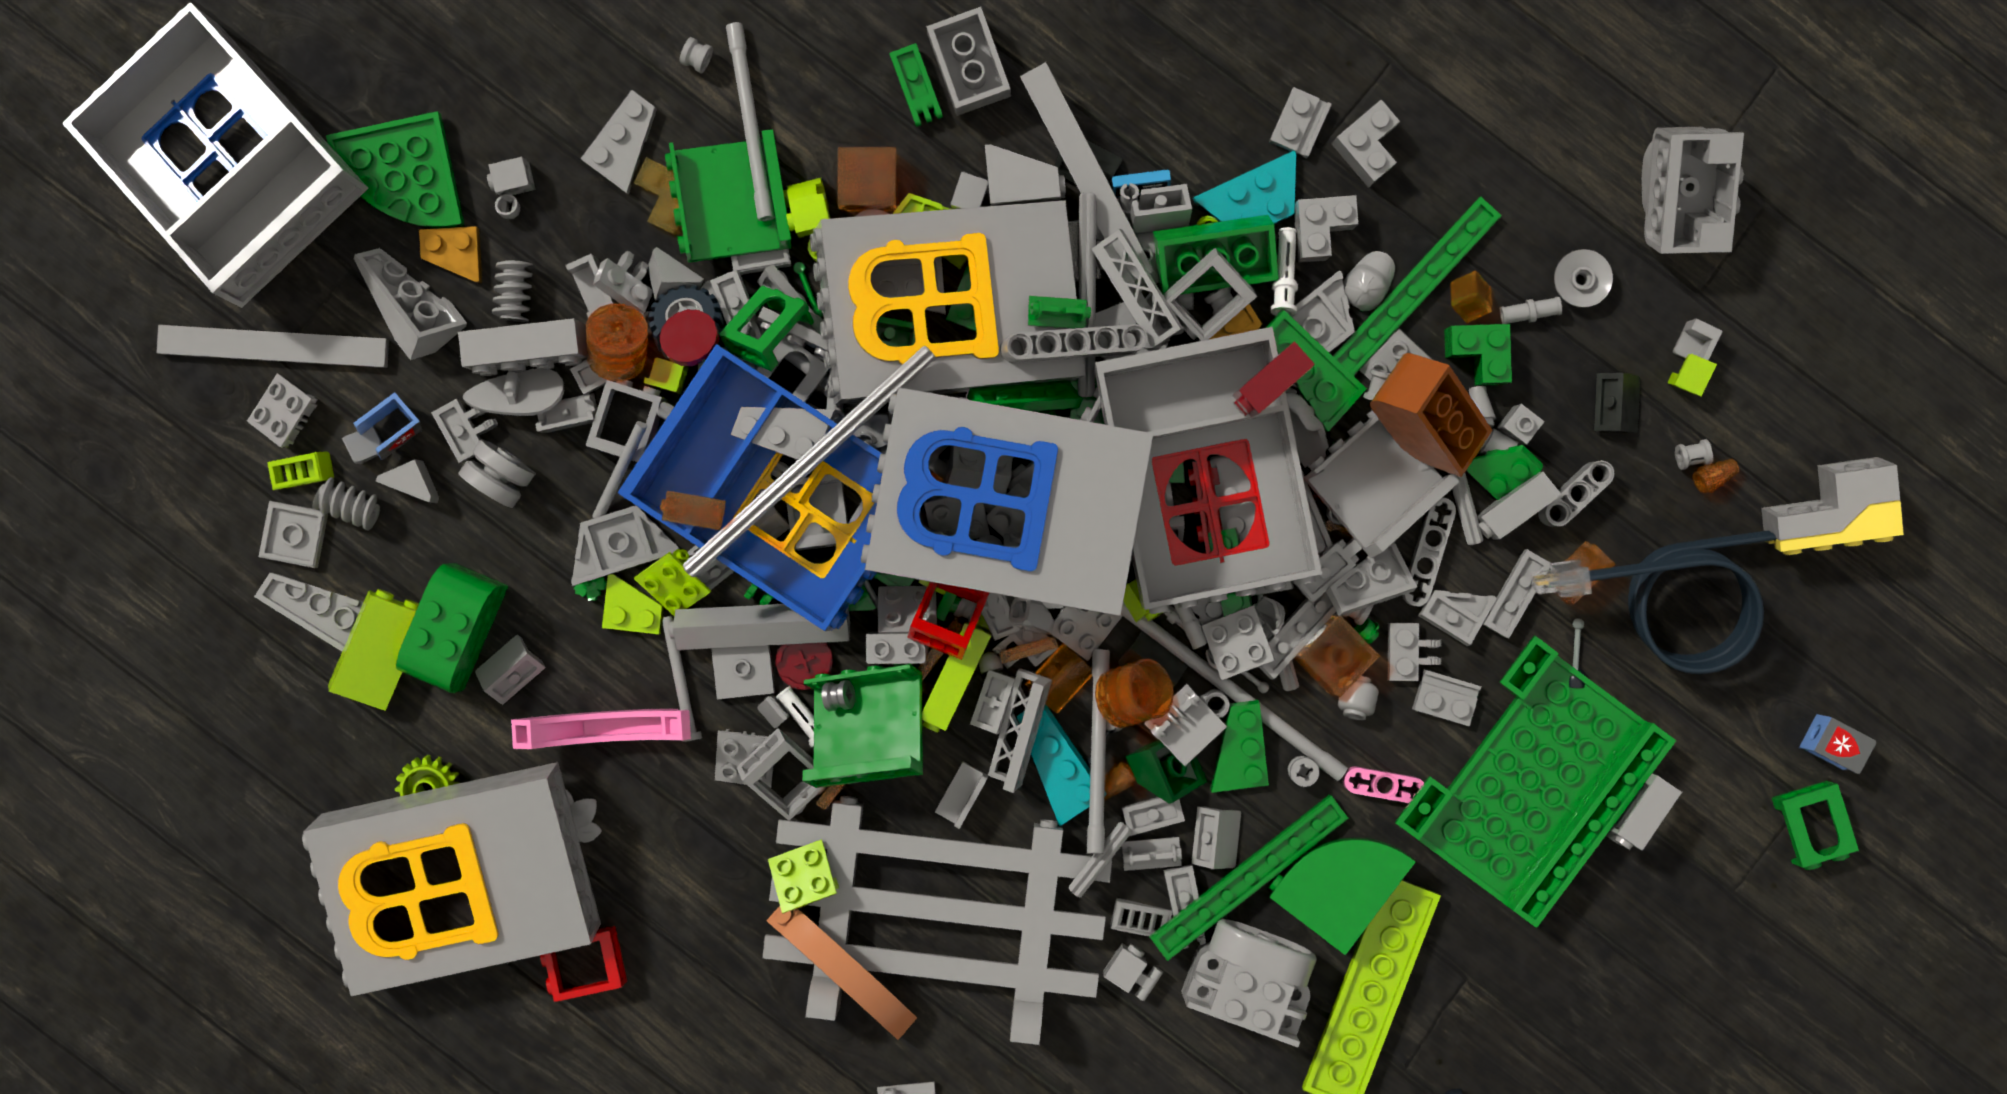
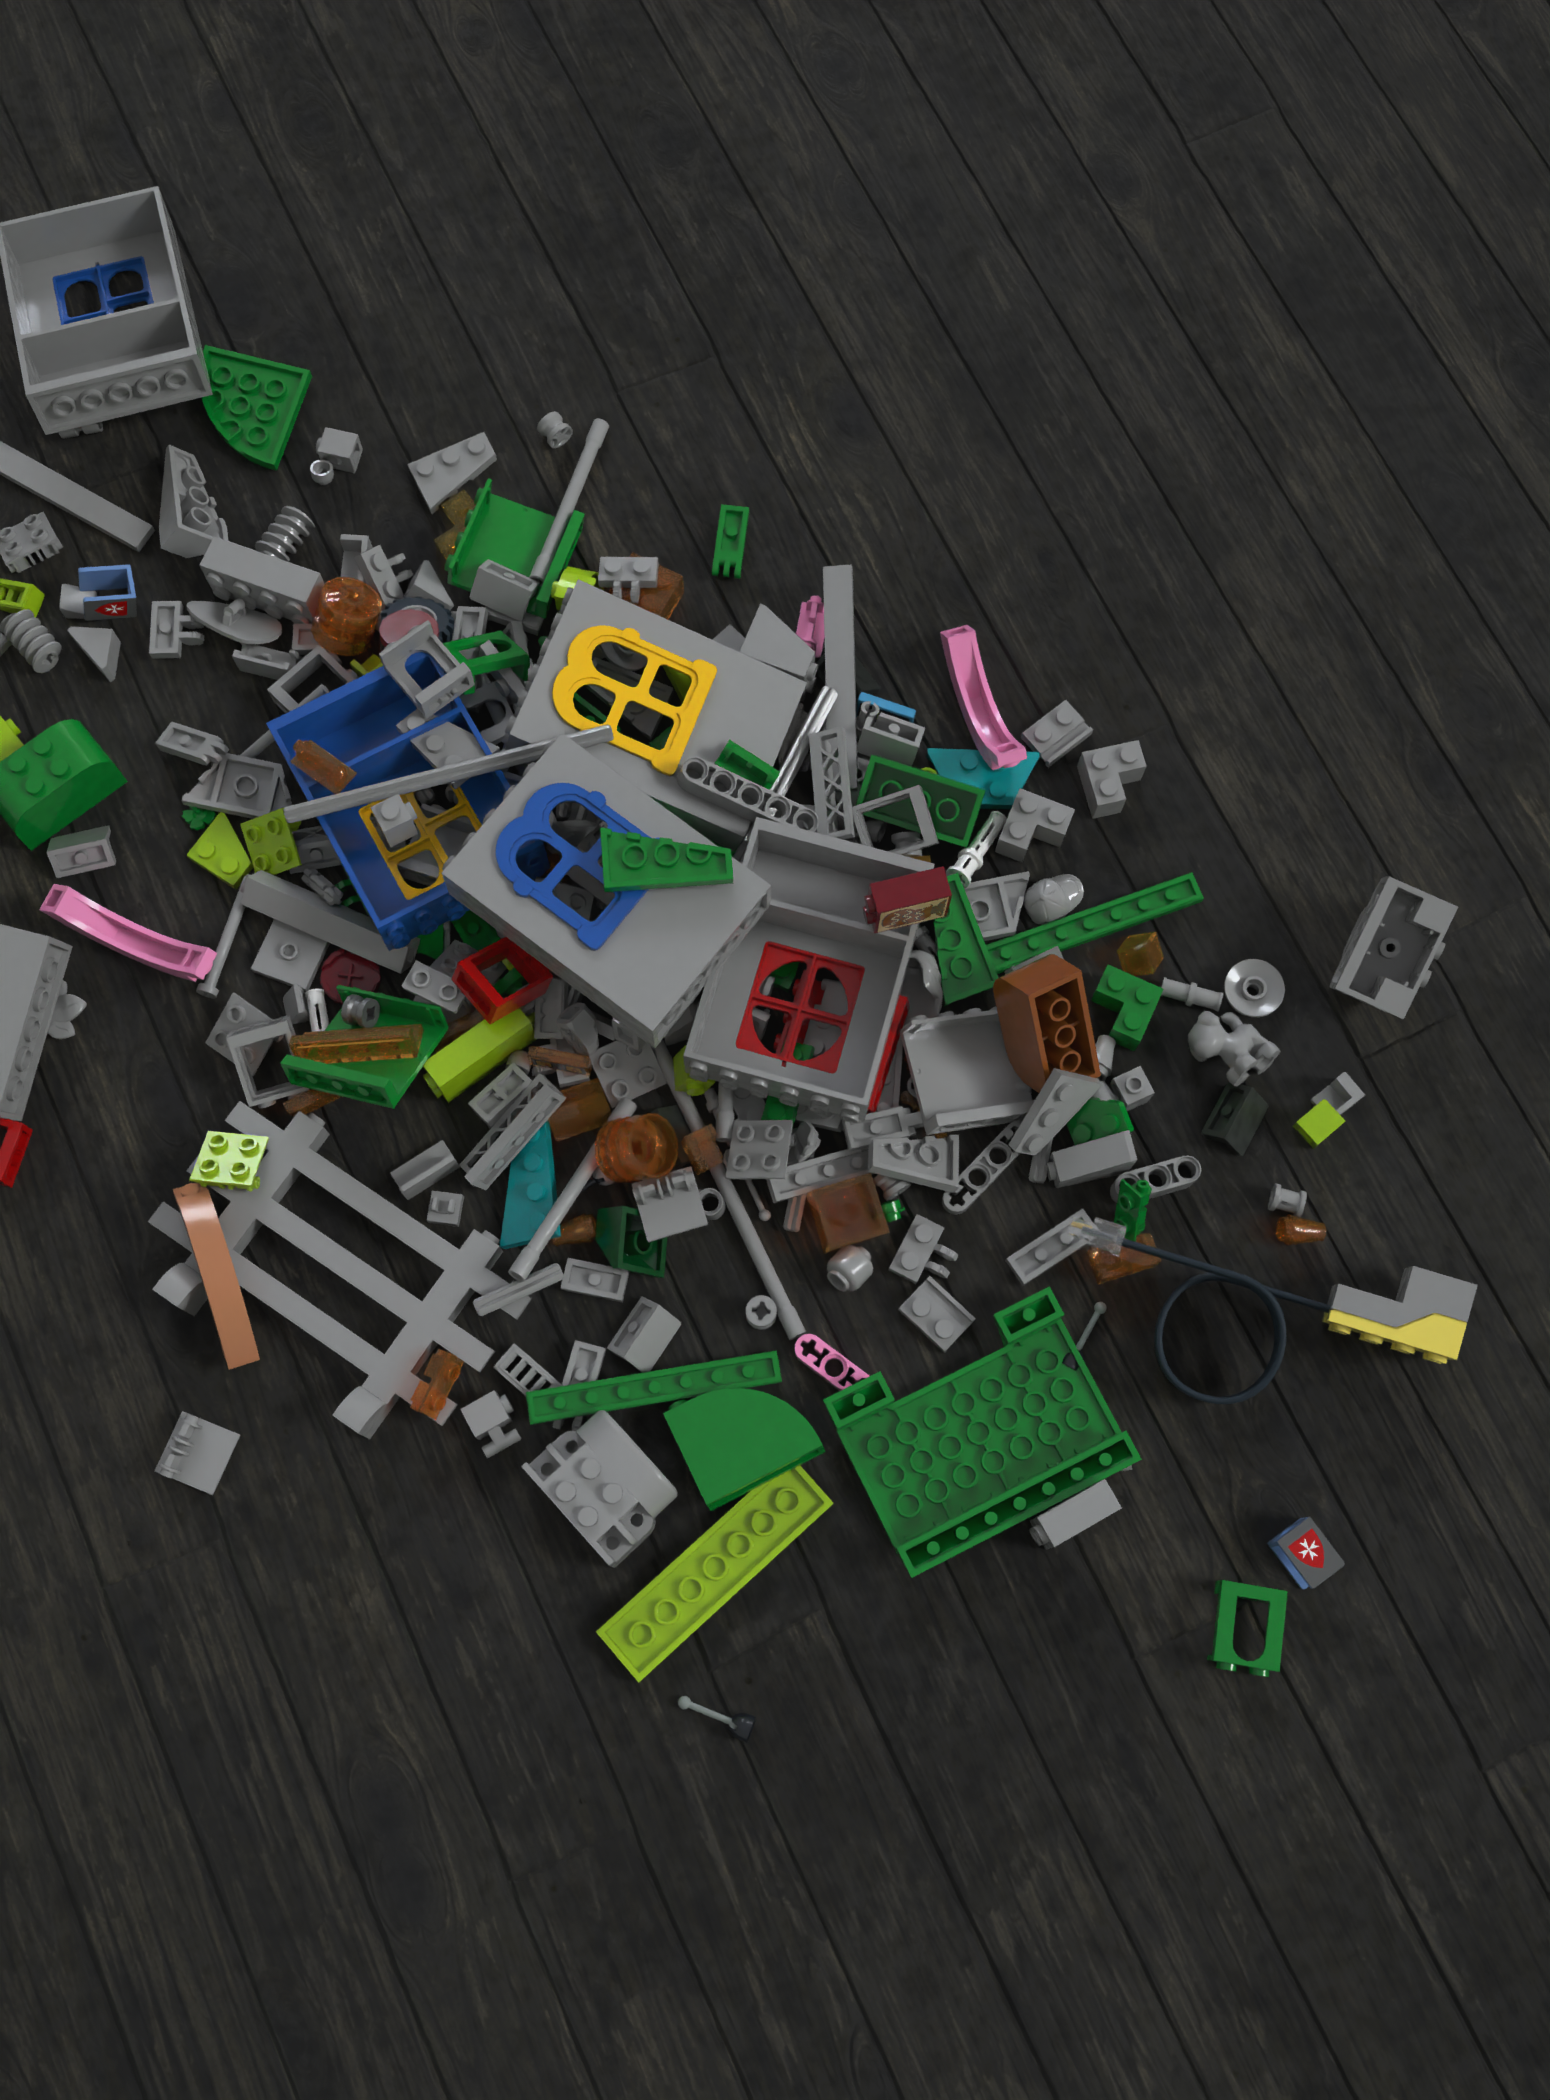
camera: 30 degrees right, 15 degrees down
pearl gold wing [419,226,482,283] -> none
light grey wheel [458,439,536,508] -> none
light grey brick [926,7,1011,116] -> none
light grey hinge [1122,837,1182,871] -> none
green wing [1210,700,1269,793] -> none
light grey wing [1418,590,1497,646] -> none
none -> light grey hinge [155,722,229,766]
none -> clear orange fence [289,1024,424,1064]
none -> light grey axle [301,868,343,905]
none -> light grey brick [370,793,418,848]
none -> light grey panel [379,620,475,719]
none -> clear orange hinge [410,1349,464,1420]
none -> light grey tile [427,1191,464,1227]
none -> light grey panel [469,559,540,621]
none -> light grey hinge [598,557,659,603]
none -> green wing [600,827,733,892]
none -> clear orange panel [681,1124,723,1175]
none -> bright pink hinge [796,596,825,658]
none -> bright pink arch [940,625,1027,770]
none -> light grey wing [1008,1068,1103,1156]
none -> green hinge [1113,1179,1152,1242]
none -> light grey animal [1188,1011,1281,1086]

